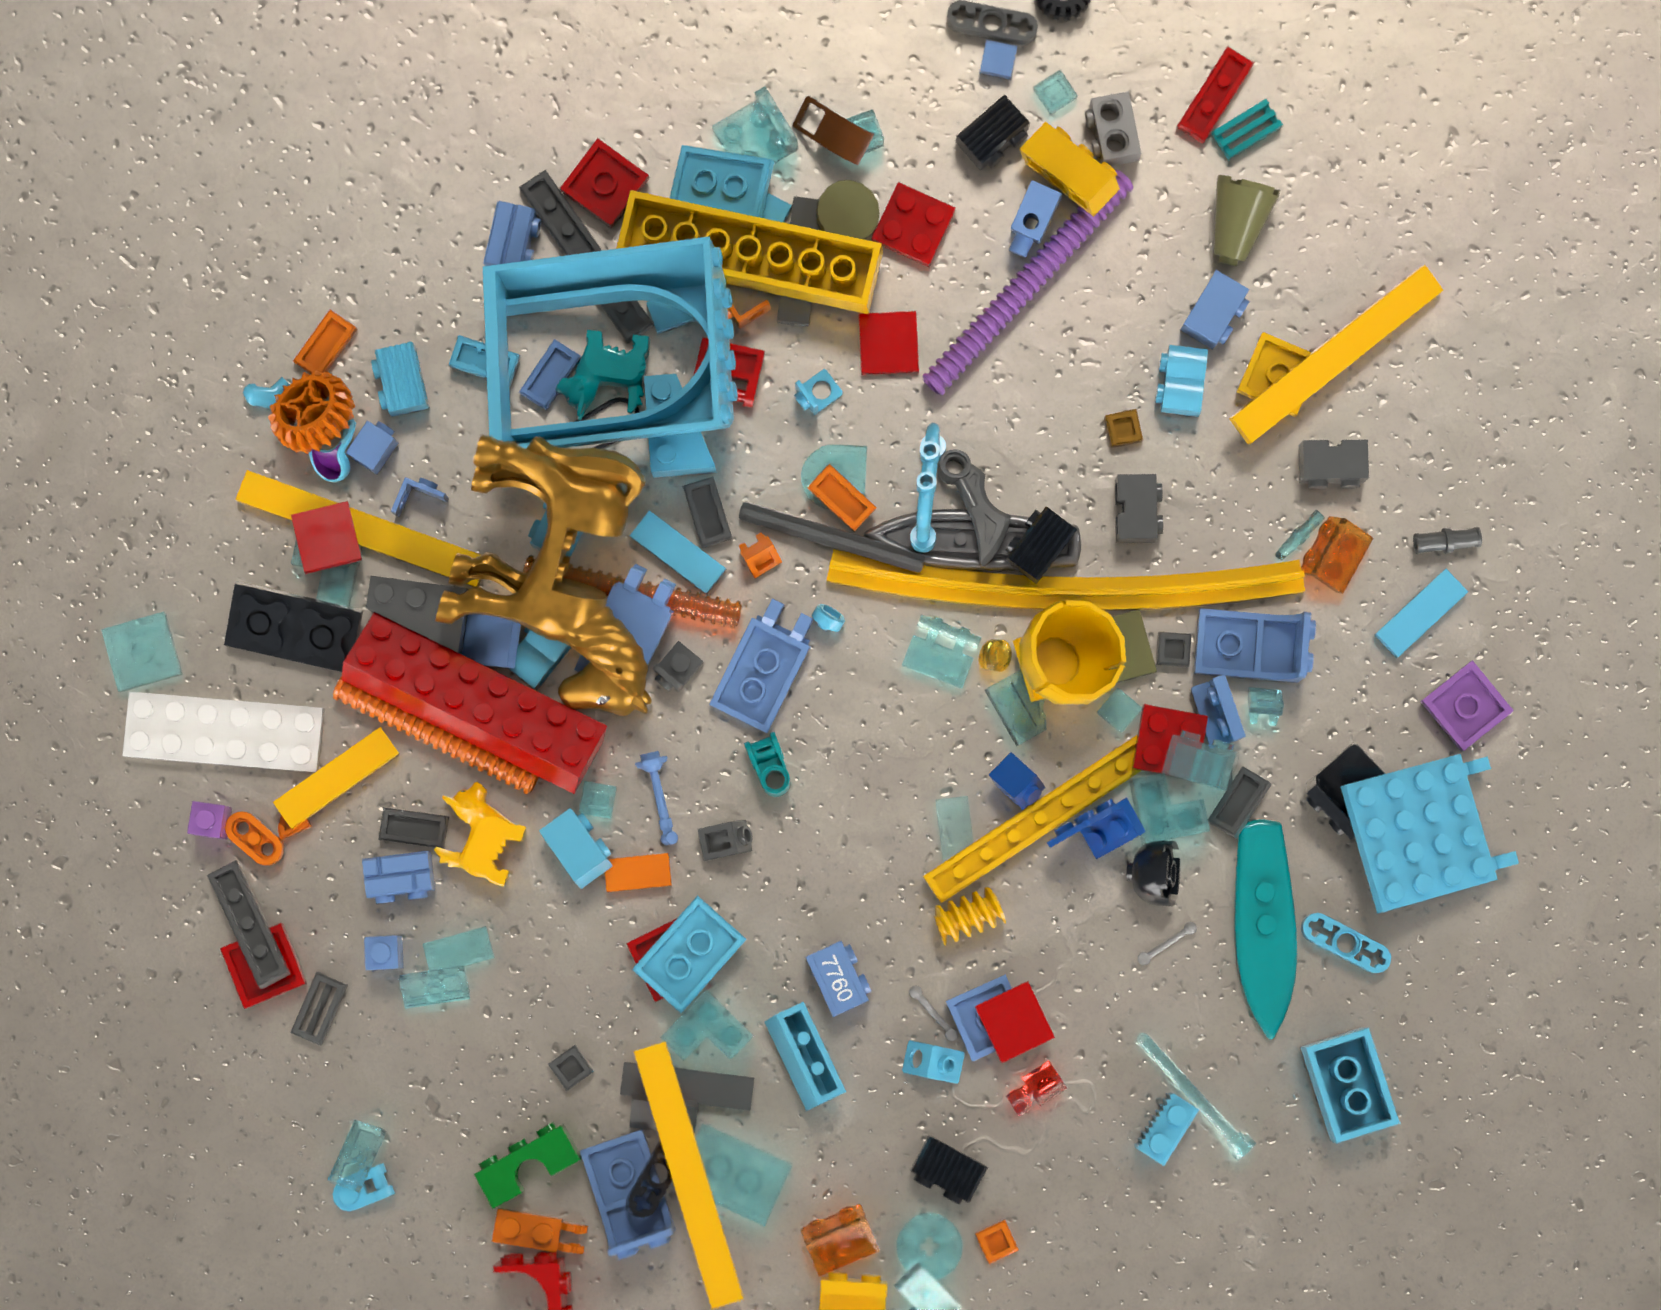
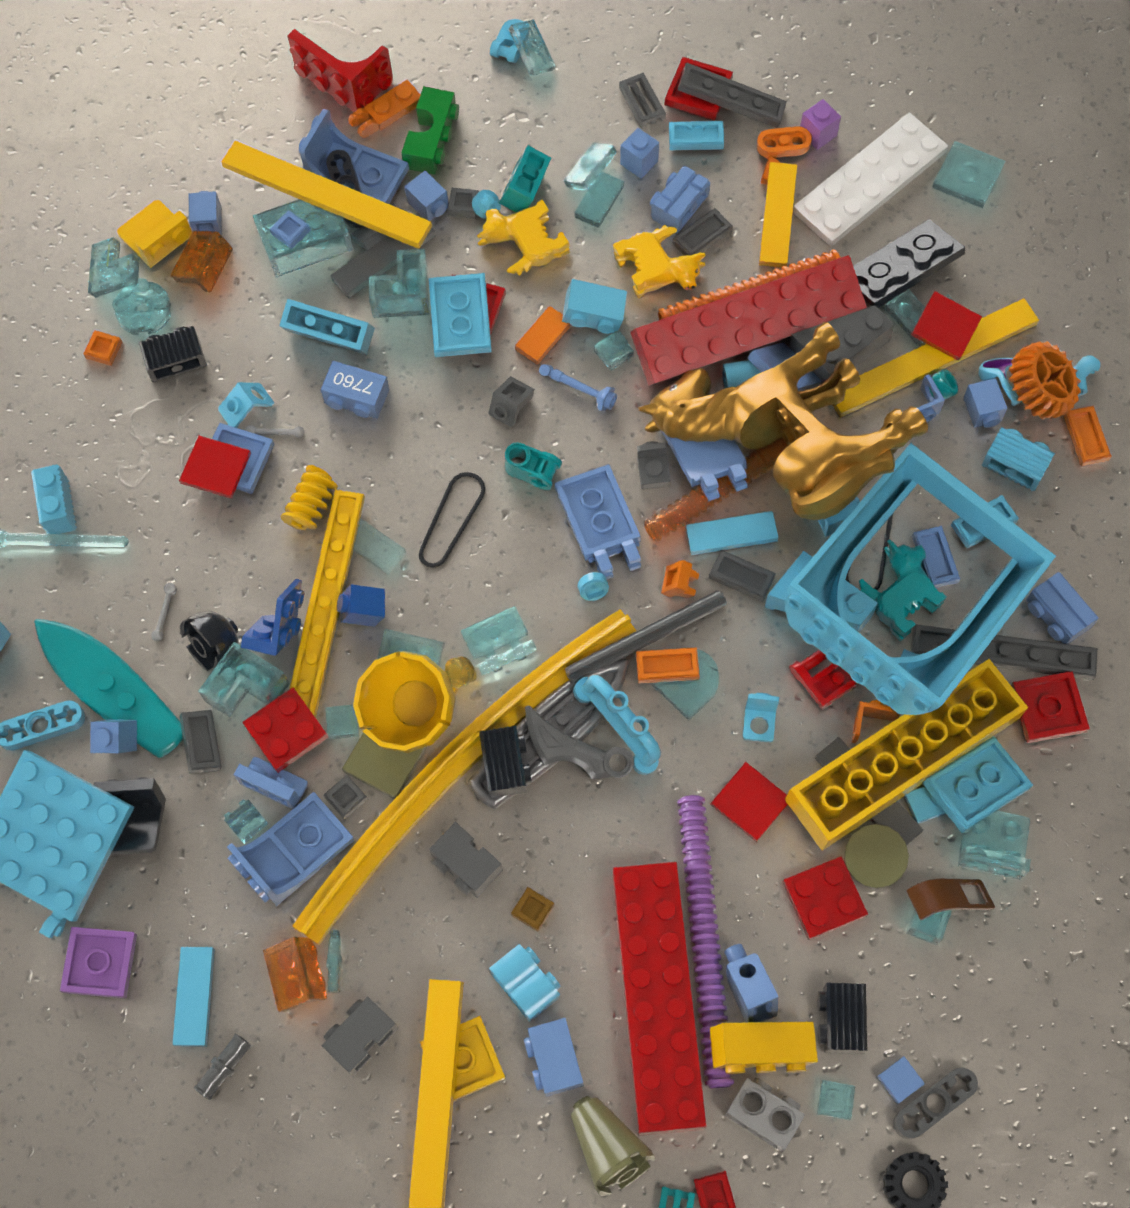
camera: 135 degrees right, 15 degrees down
clear red plate [1006,1061,1067,1116] -> none
clear light blue brick [1162,730,1240,791] -> none
none -> medium blue brick [90,720,137,754]
none -> medium blue brick [189,191,222,237]
none -> medium blue tile [270,210,311,249]
none -> medium blue brick [404,171,449,221]
none -> black piece [419,472,486,568]
none -> medium azure tile [472,190,501,219]
none -> yellow animal [477,199,570,276]
none -> teal brick [499,145,552,213]
none -> red brick [613,862,707,1136]
none -> medium azure plate [669,121,724,150]
none -> teal tile [929,369,958,399]

